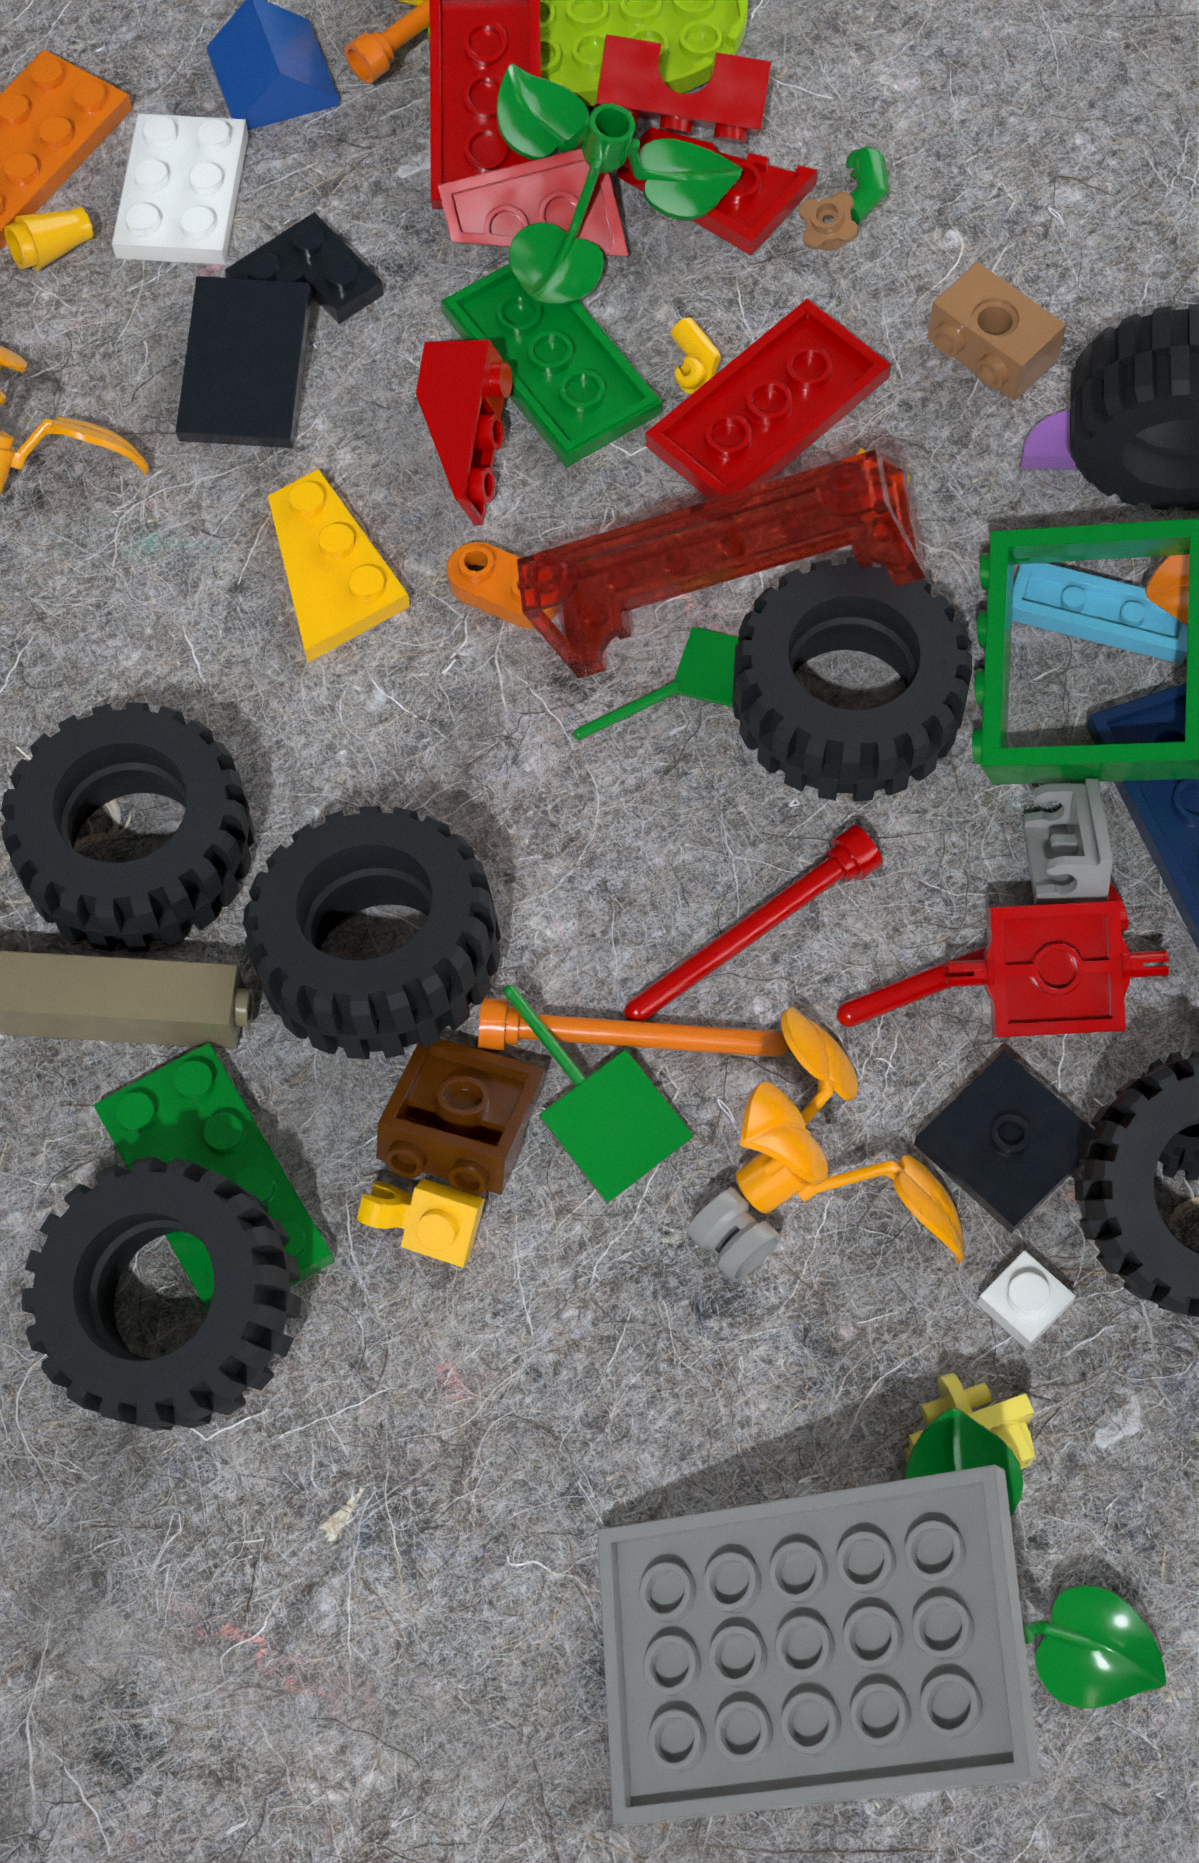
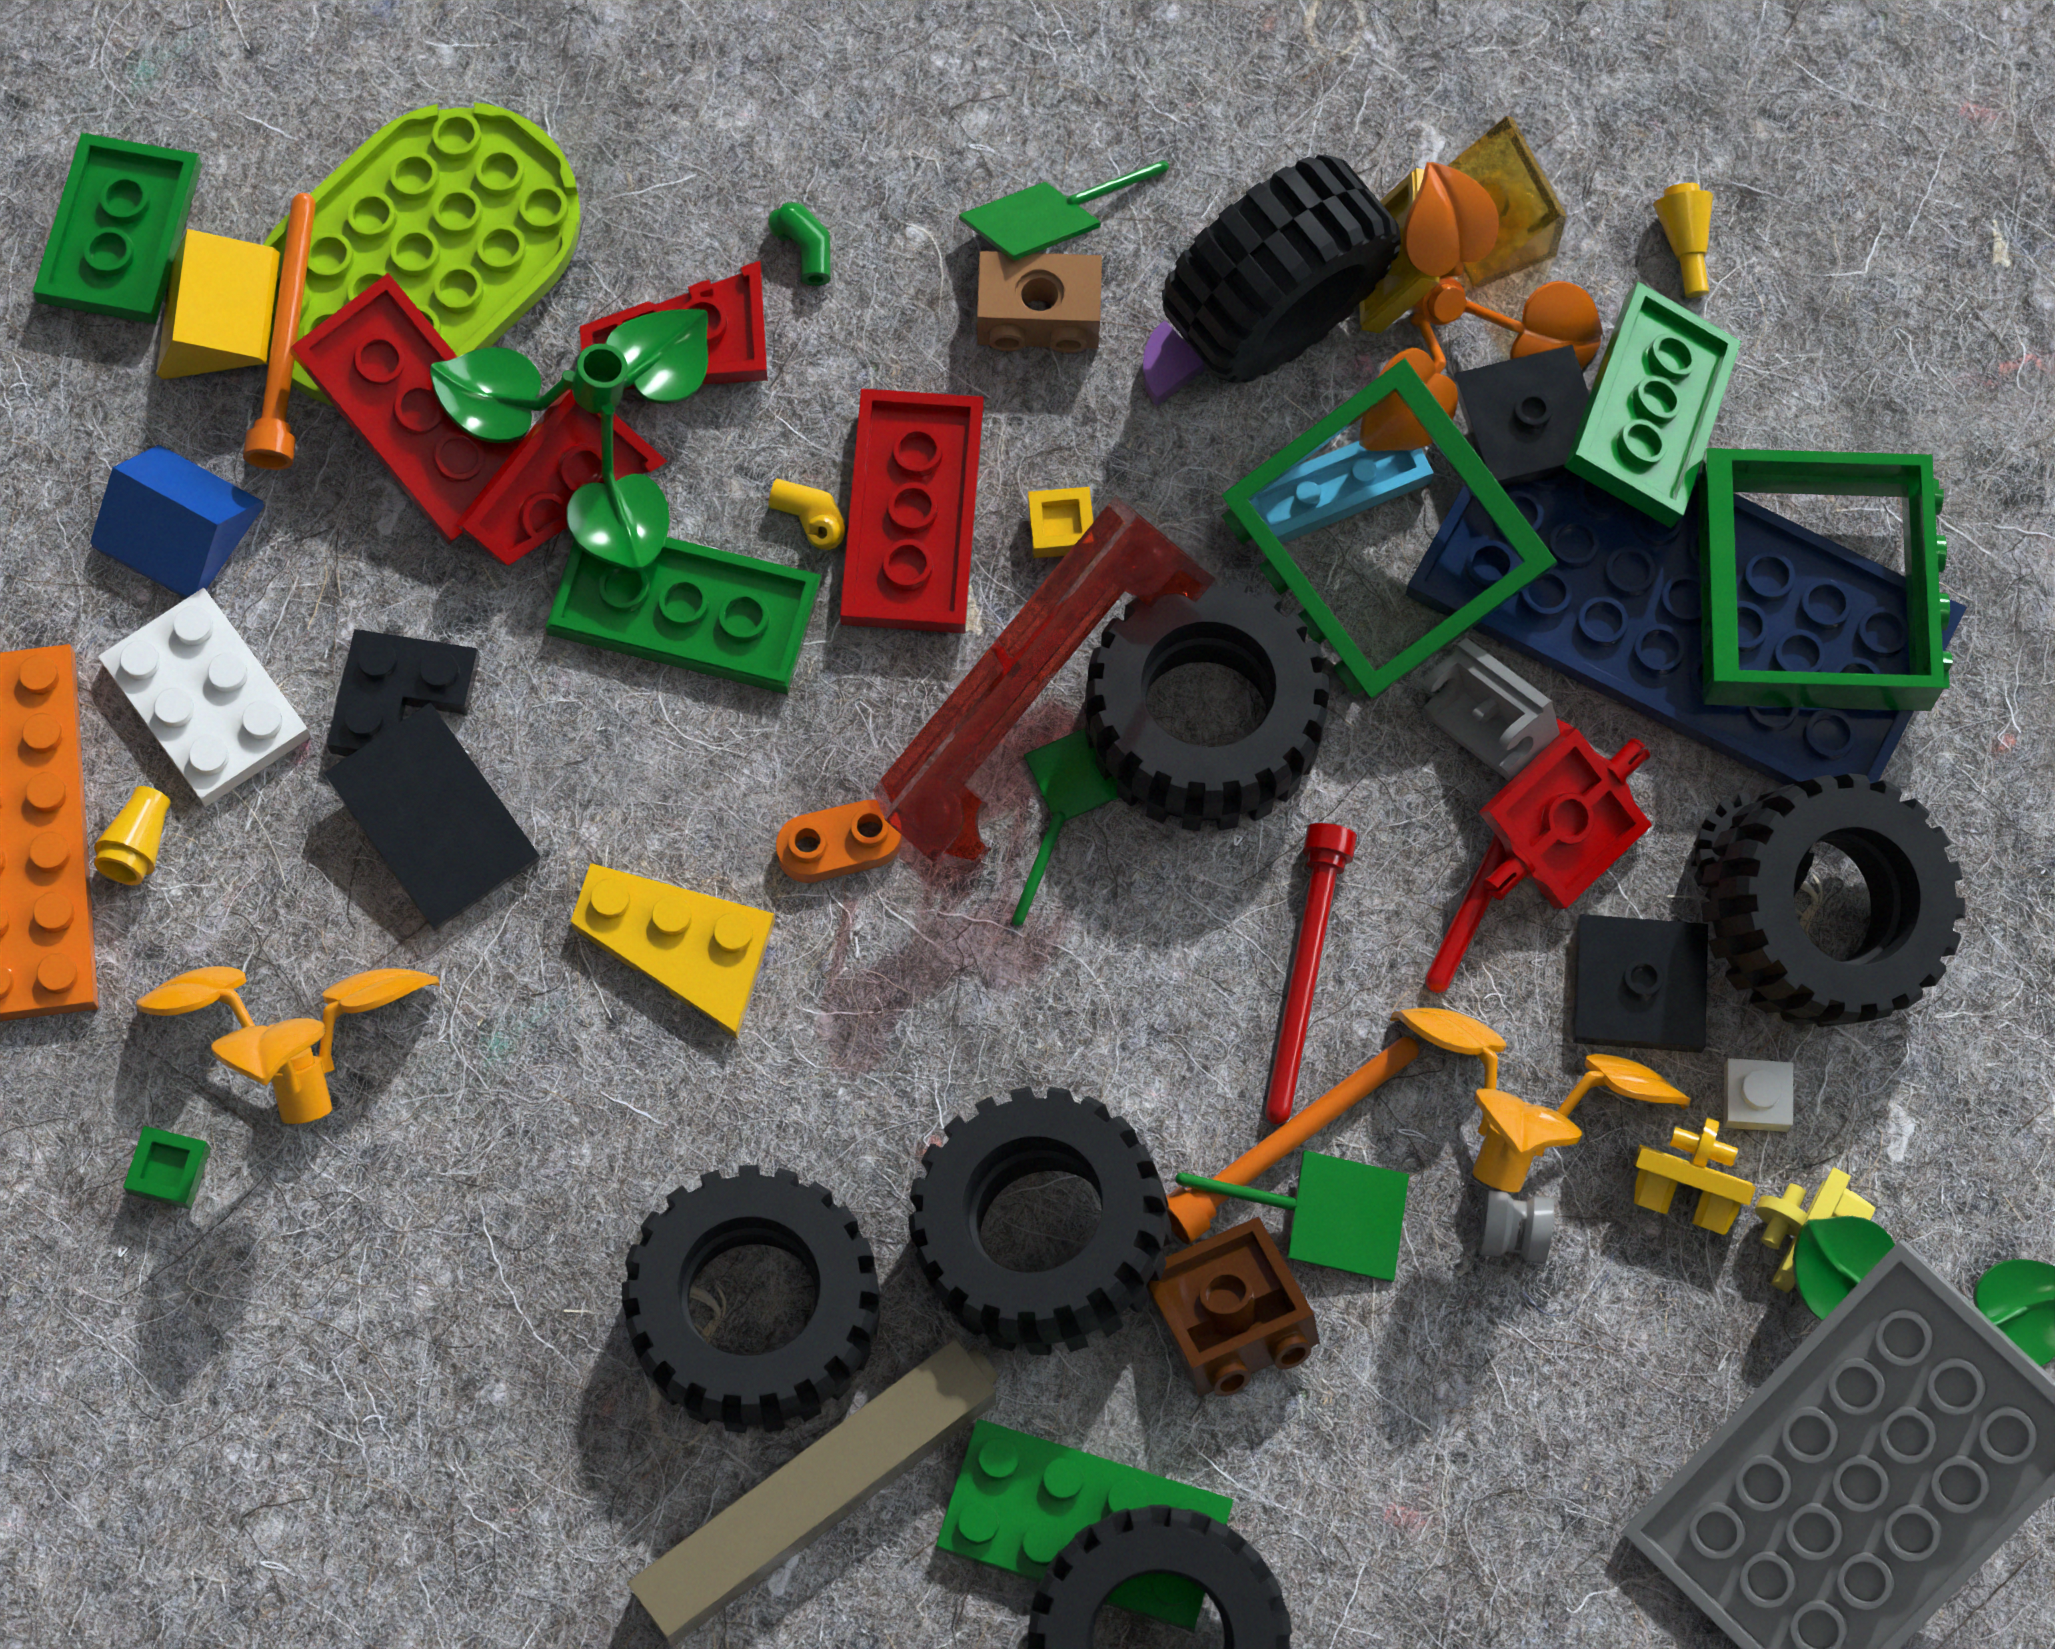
camera: 45 degrees left, 5 degrees up
yellow plate [357,1178,485,1268] -> none
red slope [416,340,512,525] -> none
red arch [594,34,771,143] -> none
medium nougat plate [799,192,858,251] -> none
none -> green piece [959,160,1169,261]
none -> yellow hips [1633,1117,1756,1235]

